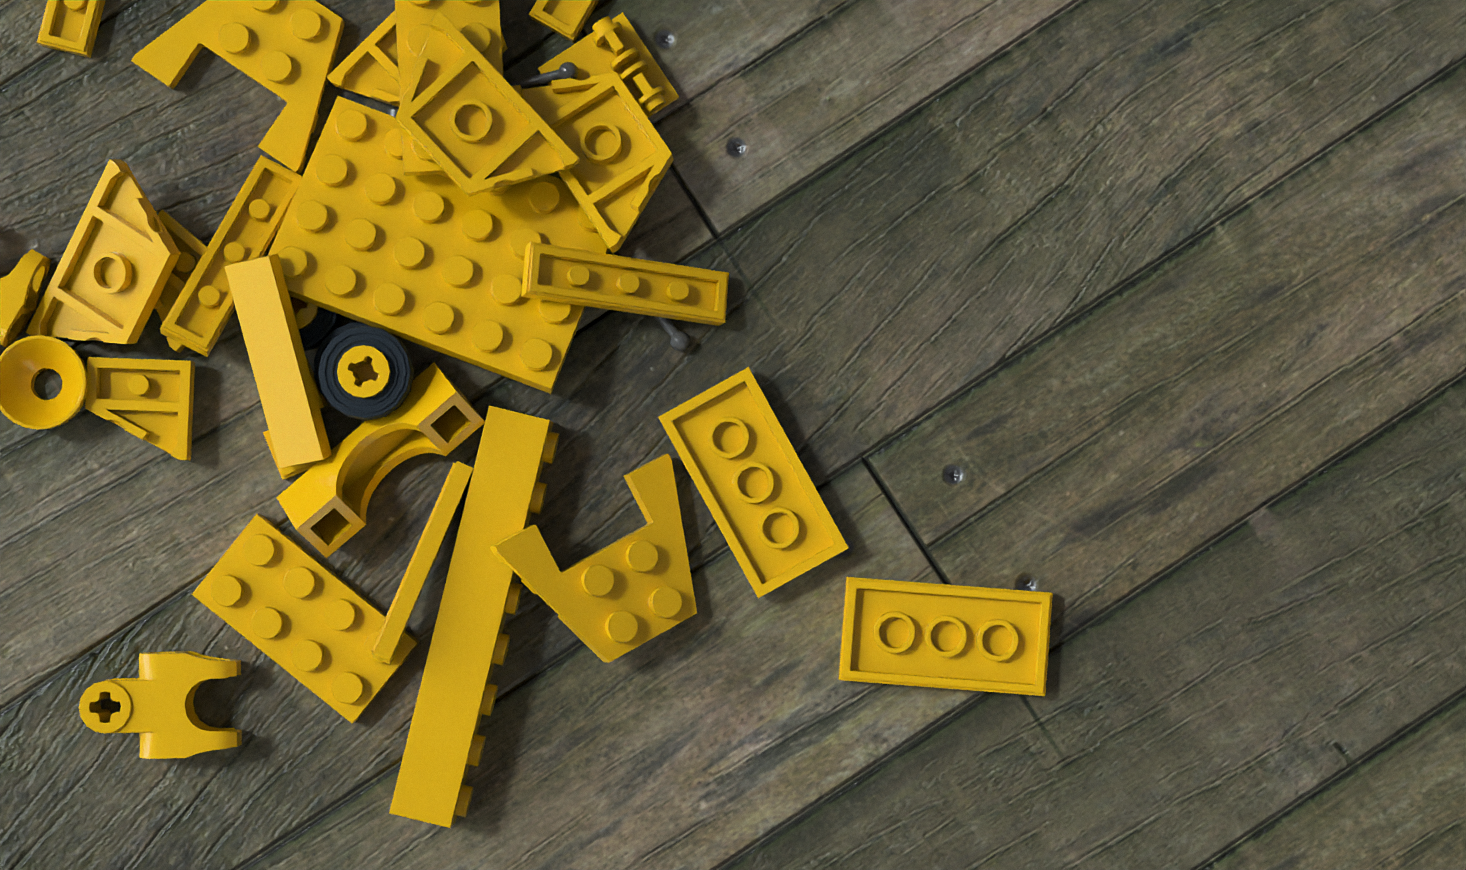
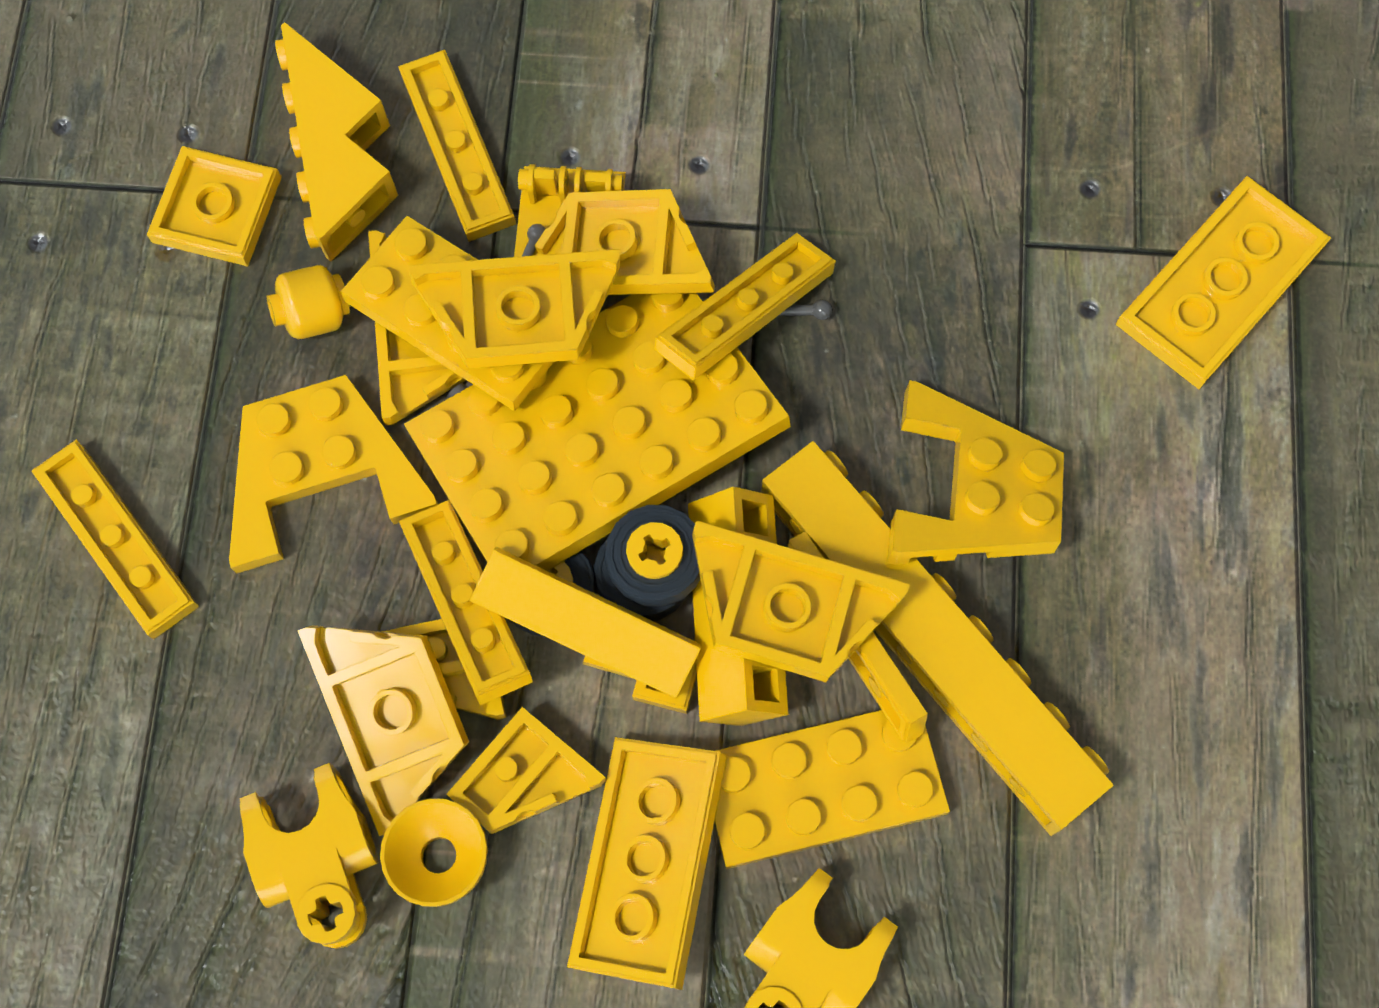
camera: 50 degrees left, 15 degrees down
yellow plate [658,367,849,598] -> none
none -> yellow tile [567,737,727,990]
none -> yellow wing [692,520,910,682]

